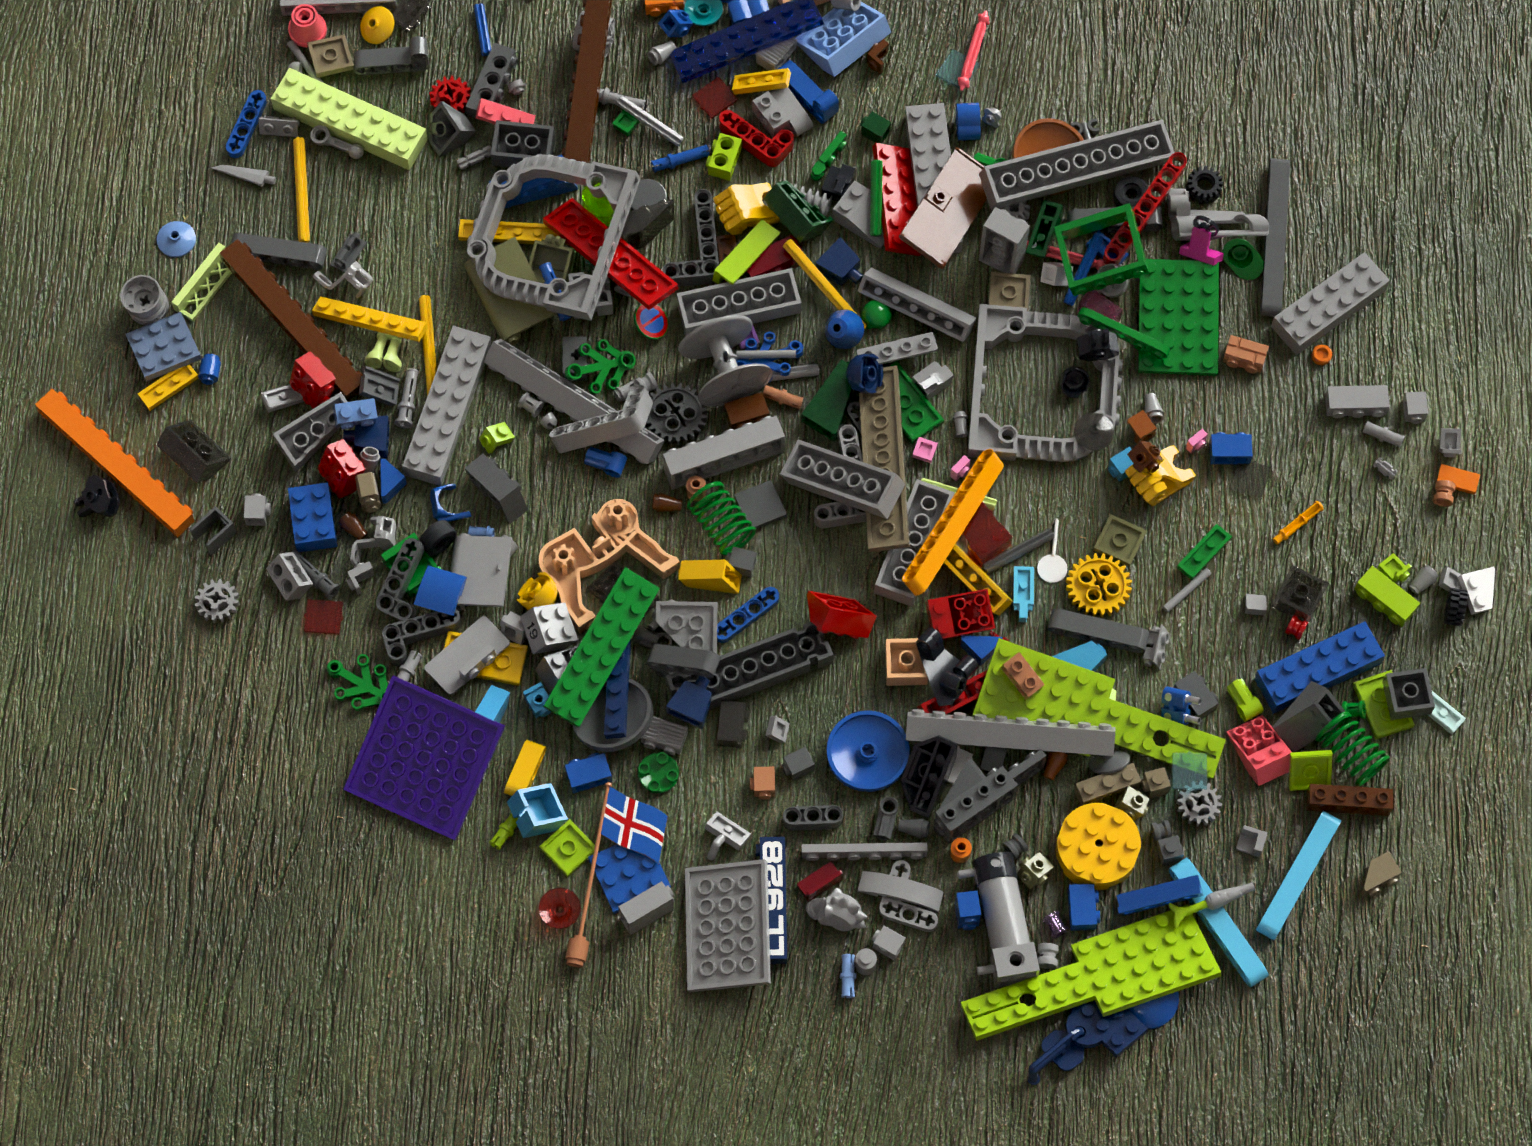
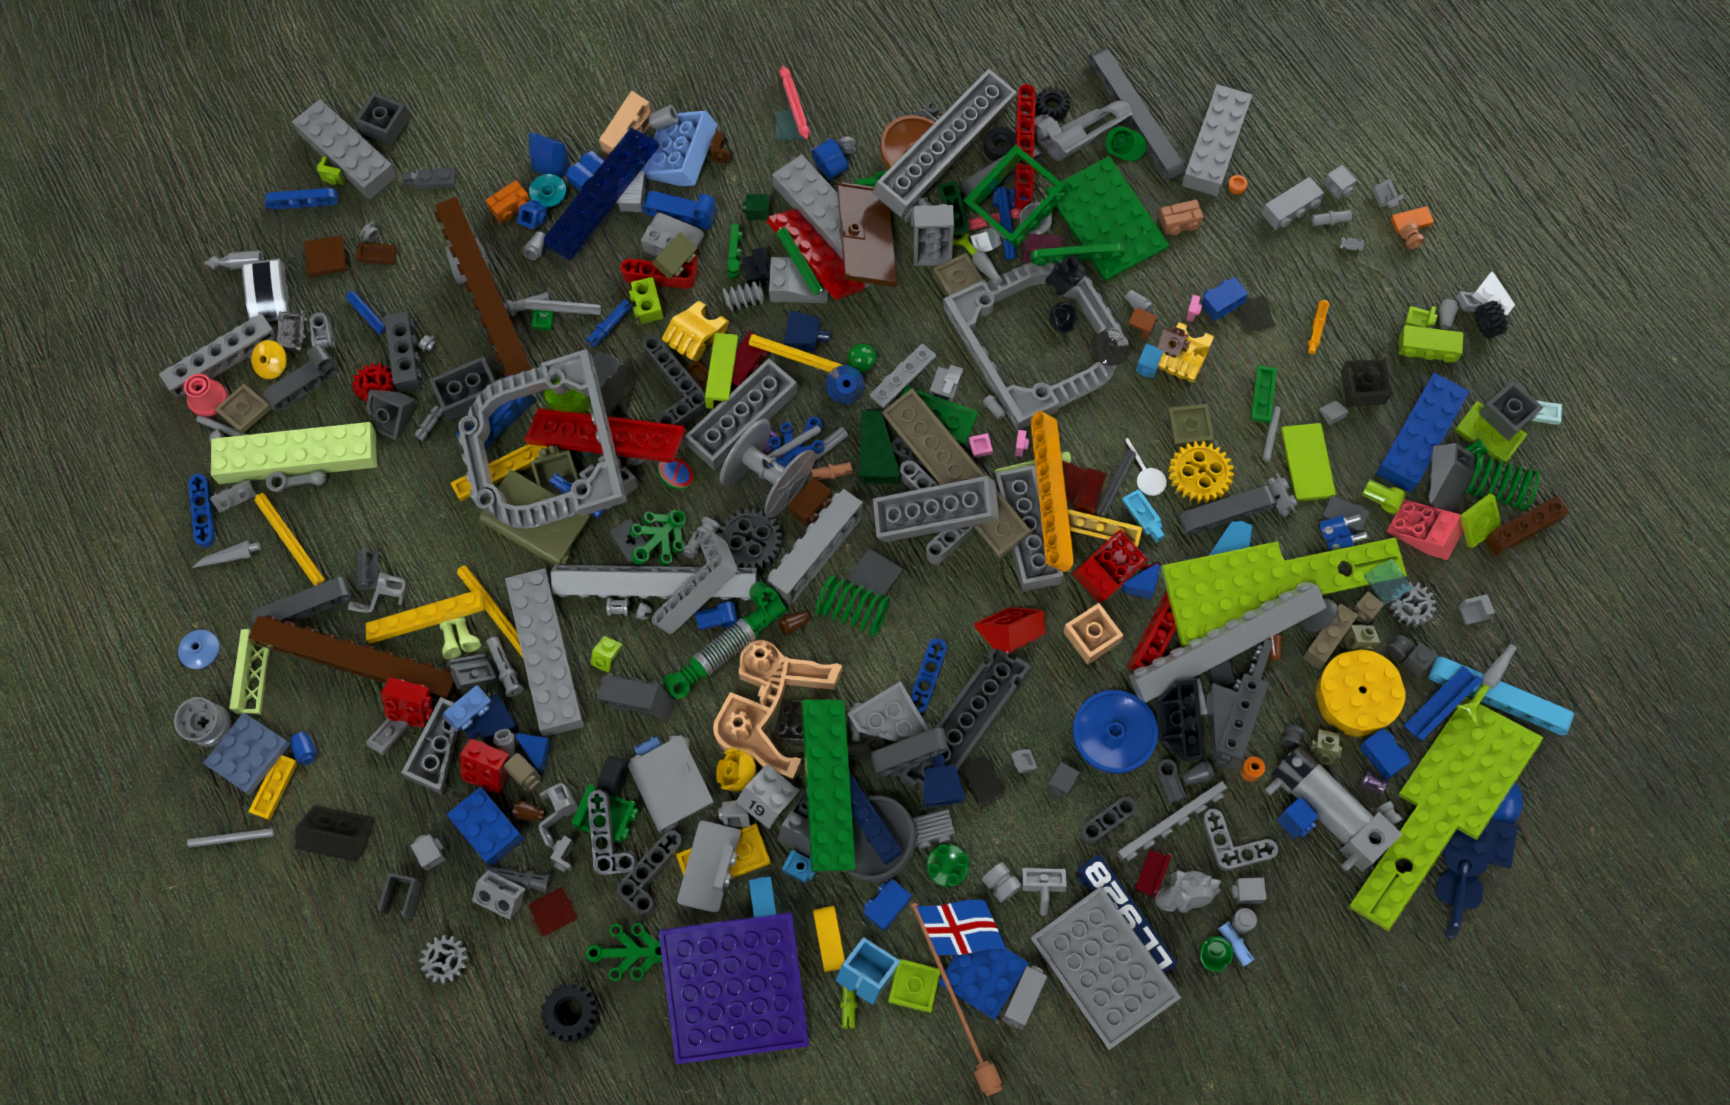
camera: 30 degrees left, 0 degrees up
orange brick [35,389,195,538] -> none
black hinge [74,475,120,517] -> none
light grey pin [397,650,422,682] -> none
blue slope [414,566,467,616] -> none
blue helmet [430,484,471,522] -> none
coral plate [476,98,536,124] -> none
clear red dish [539,887,581,929] -> none
yellow slope [678,559,742,594] -> none
nougat brick [686,476,706,502] -> none
clear red piece [692,77,738,119] -> none
dark grey brick [726,547,757,578] -> none
yellow plate [732,68,791,95] -> none
nougat brick [750,766,775,799] -> none
dark green wedge [763,180,834,242] -> none
dark blue cylinder [846,354,883,393] -> none
light grey slope [857,871,944,913] -> none
light grey brick [858,267,977,342] -> none
black panel [916,627,978,706] -> none
nougat brick [1000,652,1045,700] -> none
dark pink piece [1179,216,1224,266] -> none
medium azure beam [1256,810,1342,940] -> none
red wheel [1285,615,1308,640] -> none
dark tan slope [1361,851,1402,897] -> none
none -> light grey bar [187,828,275,848]
none -> light grey piece [310,313,335,349]
none -> black tyre [540,983,600,1043]
none -> olive brick [652,232,698,279]
none -> green piece [663,582,787,699]
none -> light grey piece [953,232,1003,285]
none -> light grey wheel [981,862,1022,904]
none -> green hair [1199,936,1233,972]
none -> lime tile [1281,423,1336,502]

